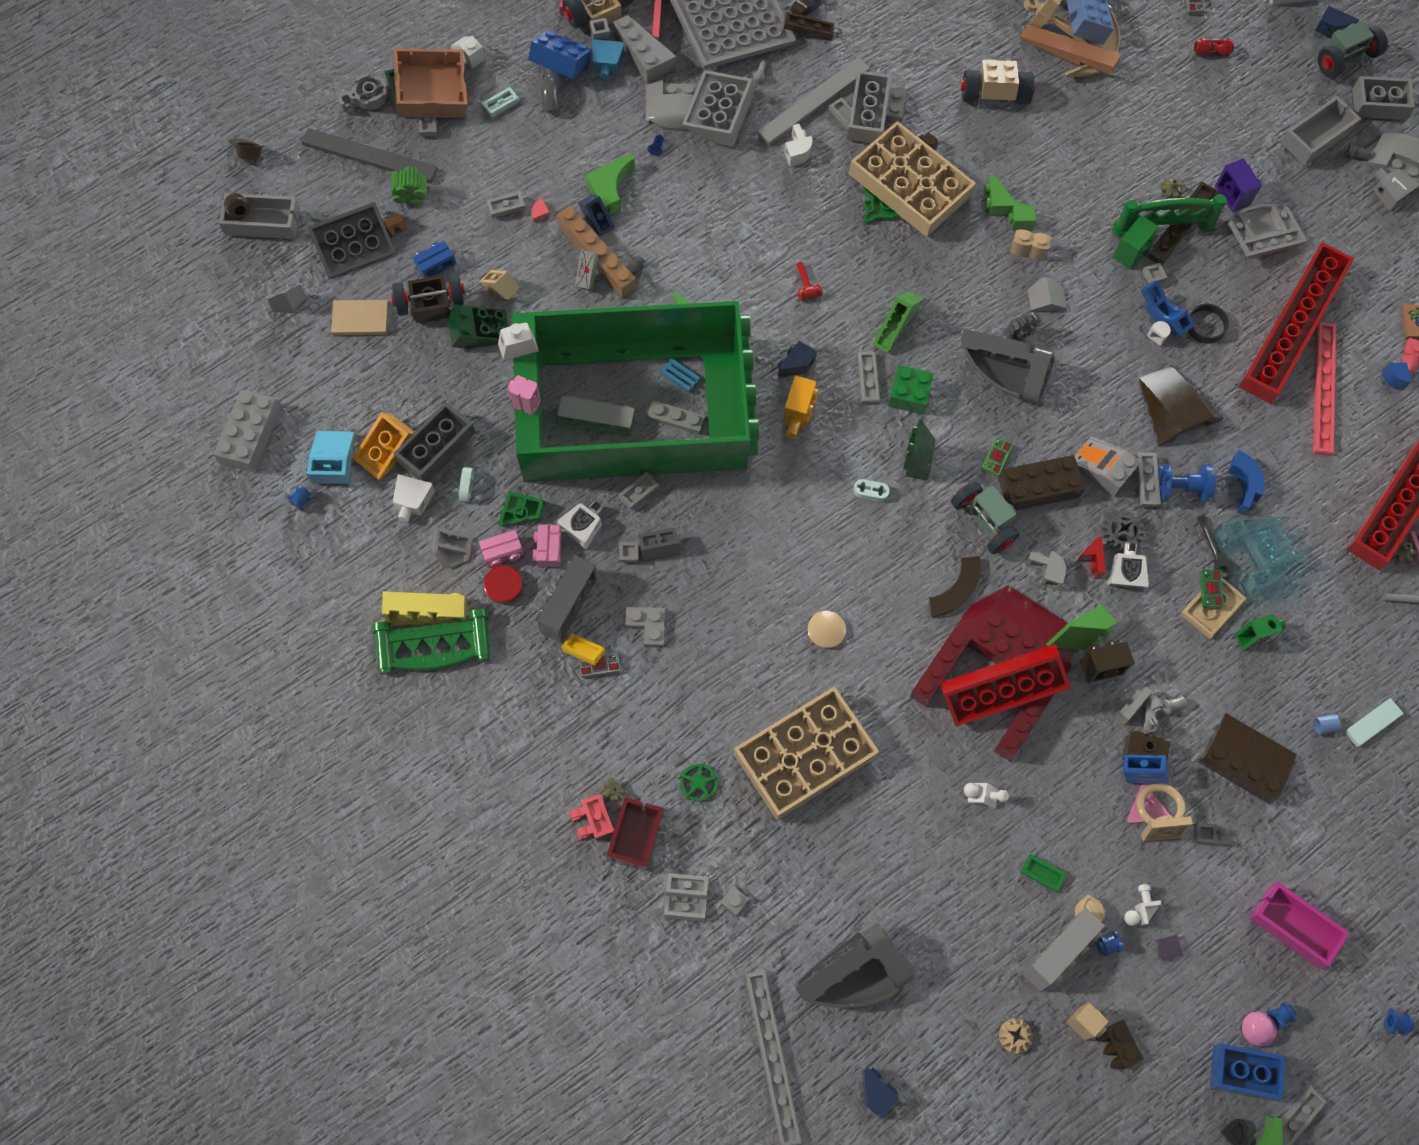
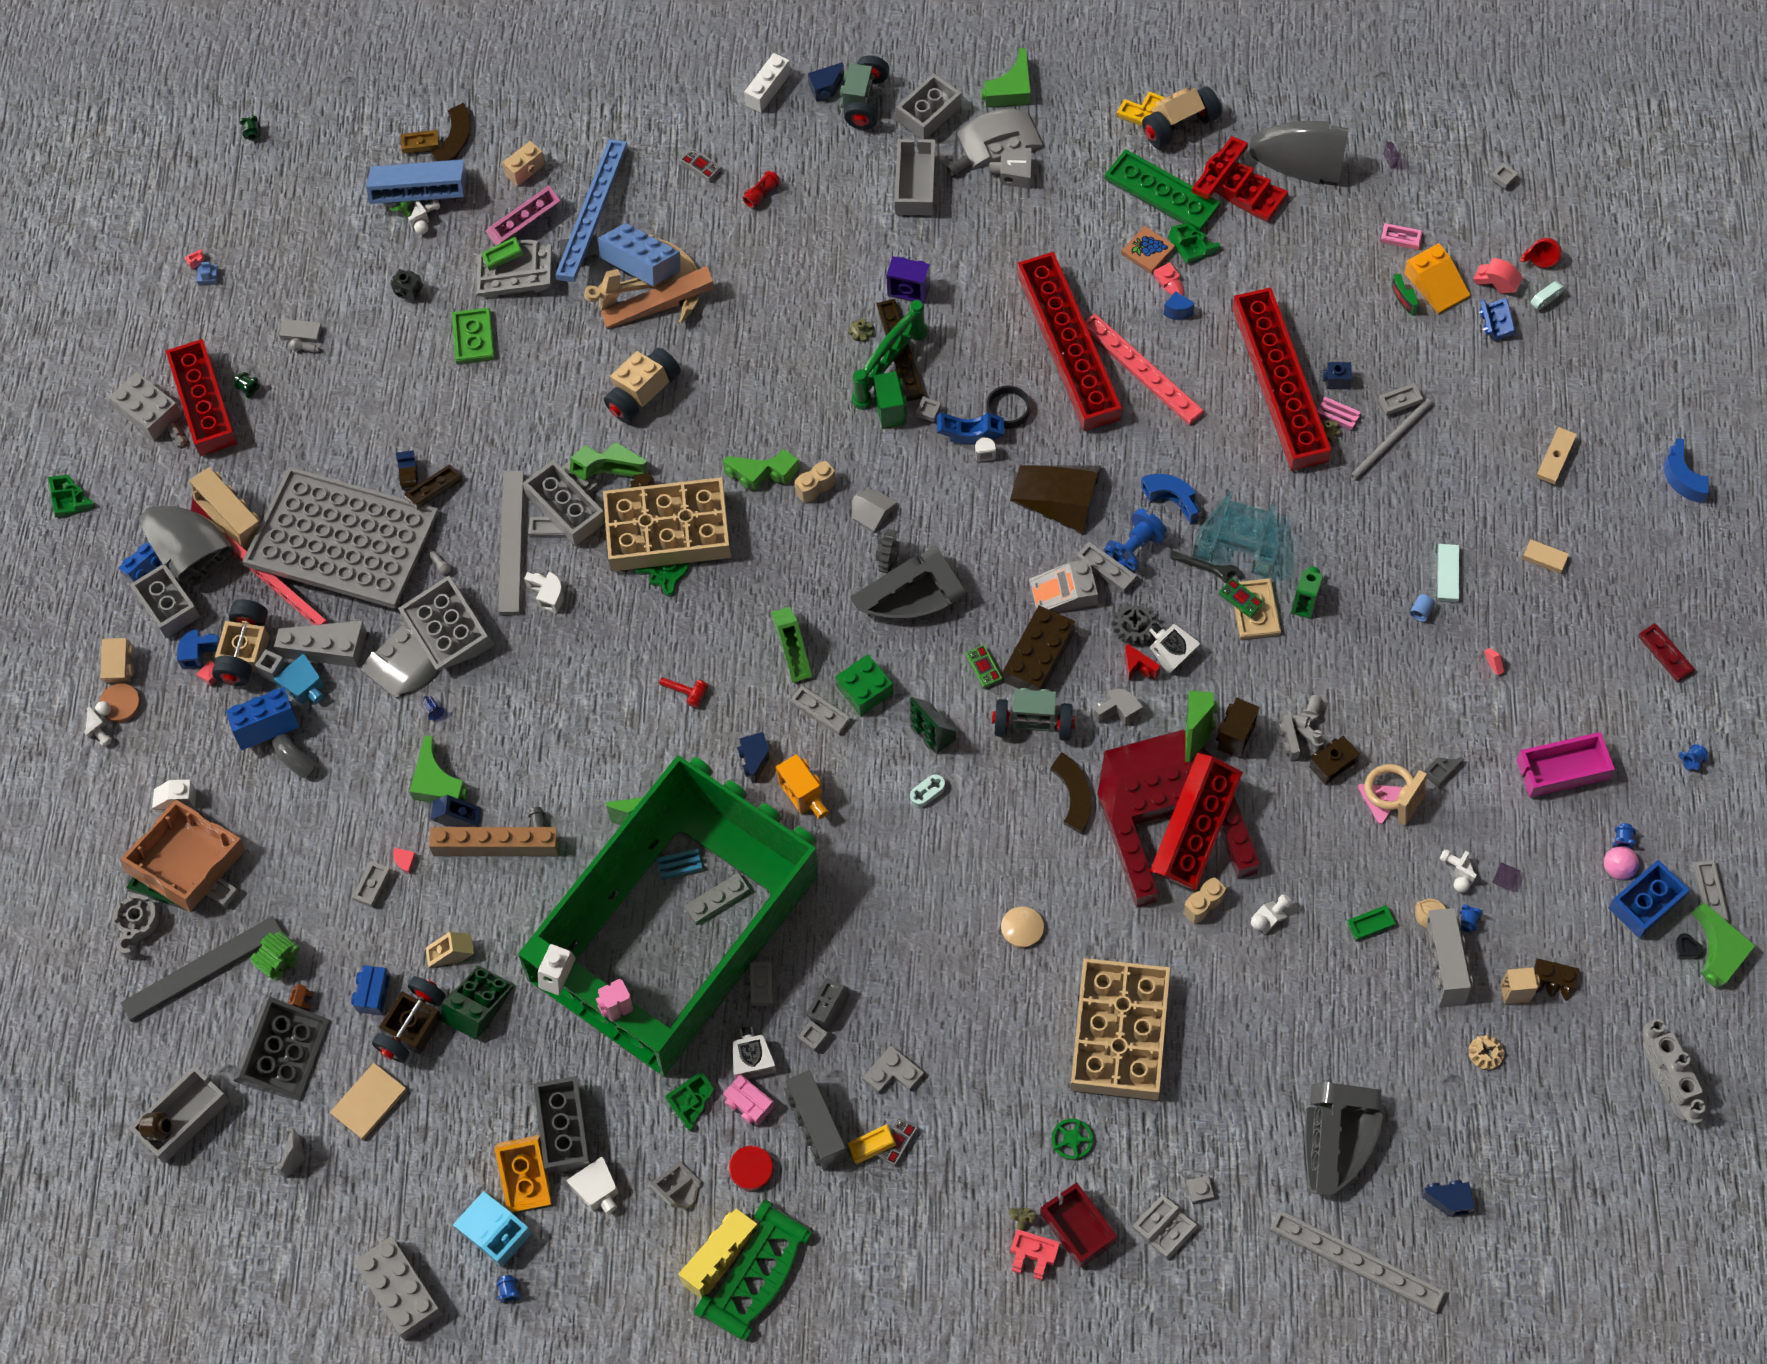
camera: 45 degrees left, 5 degrees down
dark brown piece [228,139,265,164] -> none
light aqua beam [459,467,474,502] -> none
bright pink brick [479,530,524,568] -> none
light aqua tile [481,87,520,118] -> none
light grey brick [557,395,635,436] -> none
light grey tile [575,250,599,289] -> none
blue brick [1123,755,1169,784] -> none
dark brown slope [1198,713,1297,804] -> none
light grey slope [1228,204,1307,259] -> none
none -> bright green arch [569,442,647,481]
none -> tan brick [1183,878,1226,924]
none -> coral tile [1484,648,1504,675]

